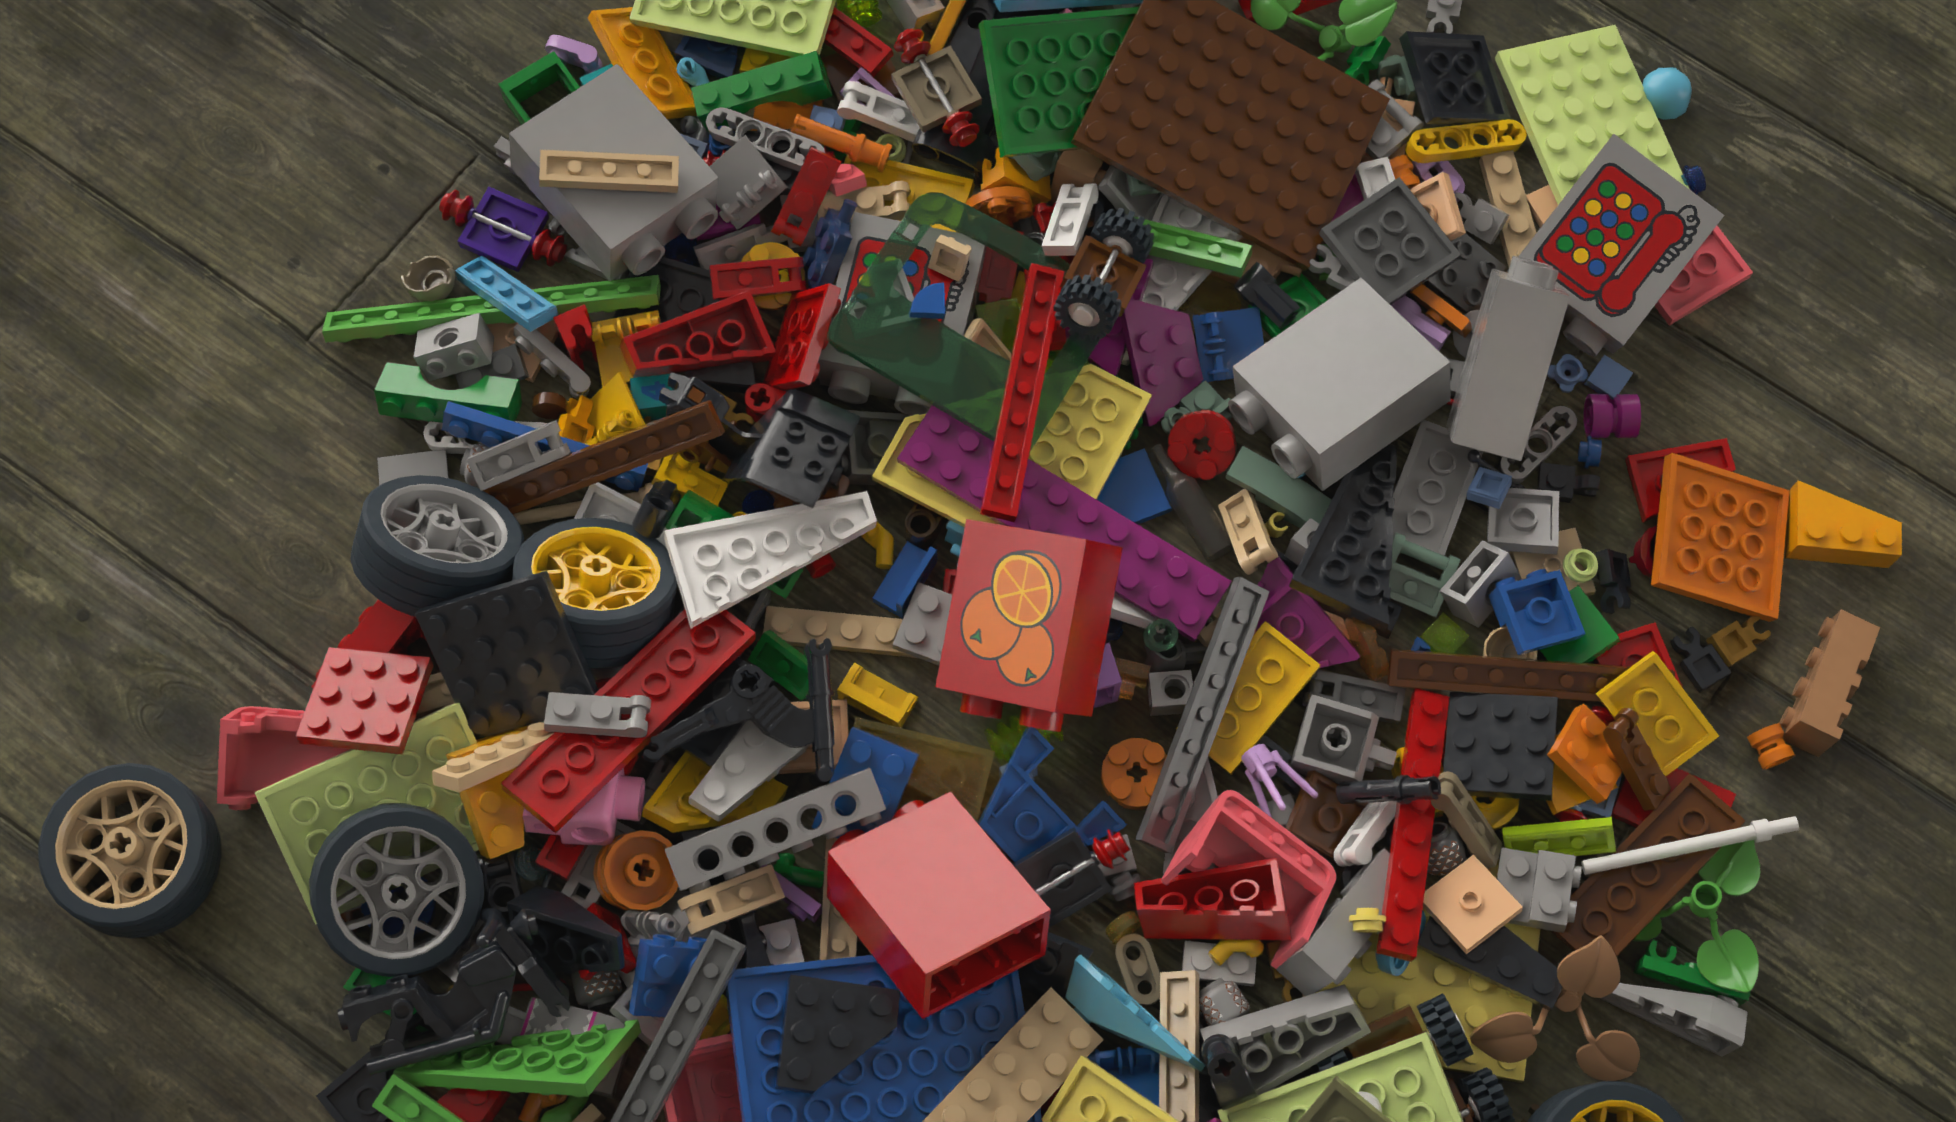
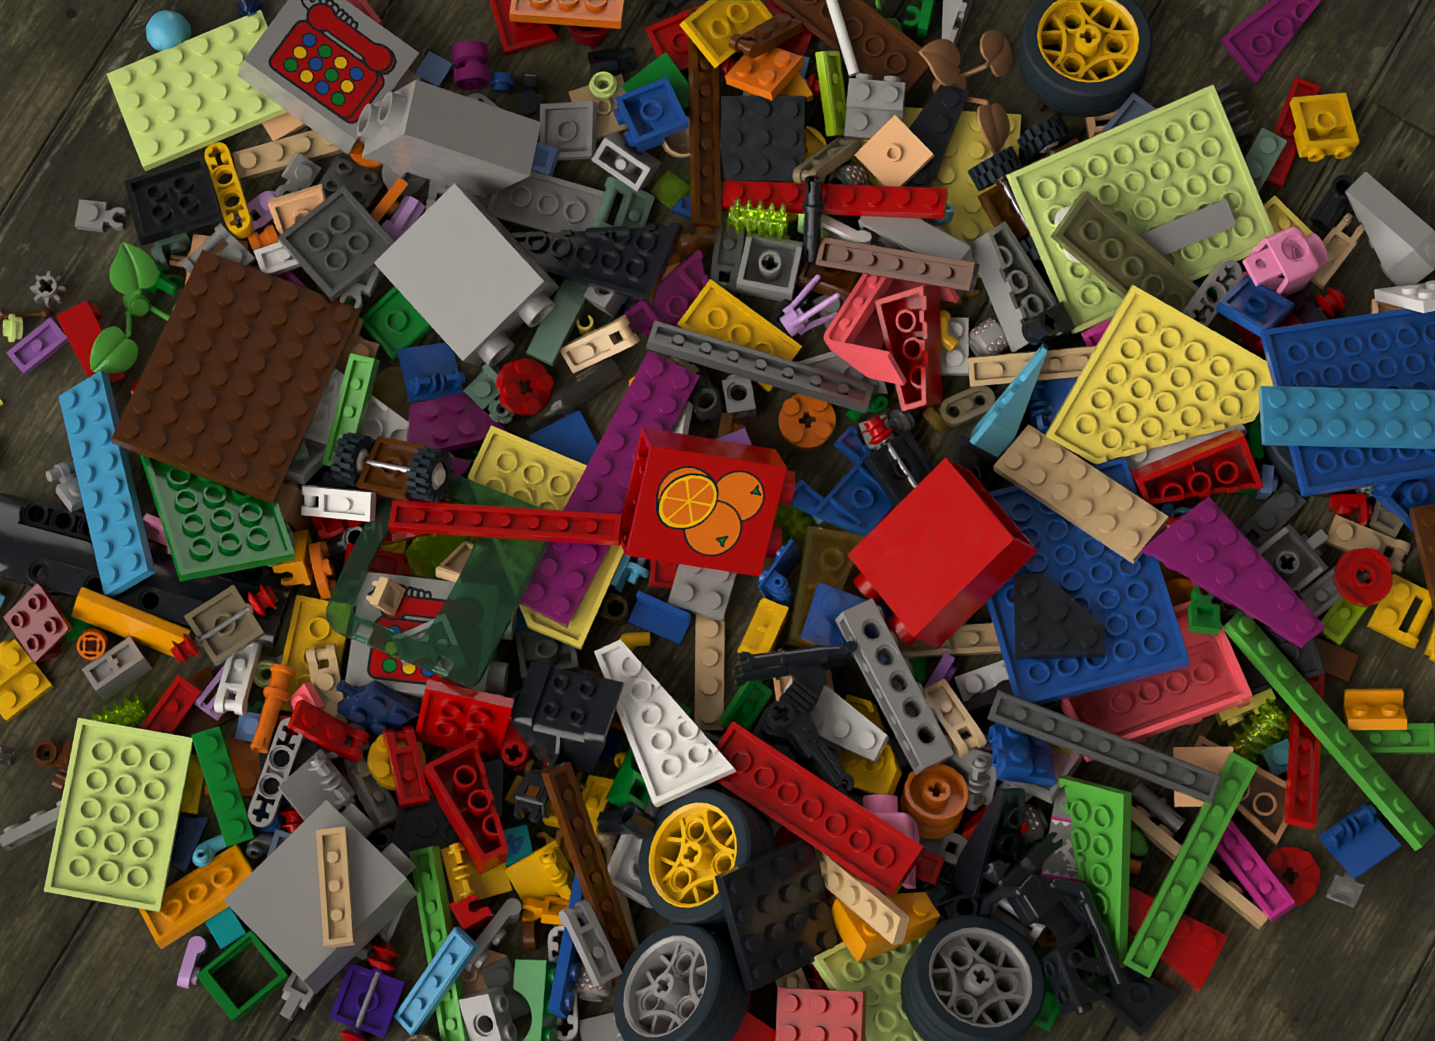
camera: 85 degrees left, 5 degrees up
light grey plate [544,692,651,738] -> none
blue tile [909,283,945,319] -> none
clear green bush [1143,619,1178,652] -> none
black piece [1233,262,1301,330] -> none
light yellow plate [1349,908,1386,933] -> none
none -> clear neon green piece [727,198,788,240]
none -> blue hinge [758,539,801,605]
none -> reddish brown plate [815,237,980,293]
none -> green arm [846,393,889,422]

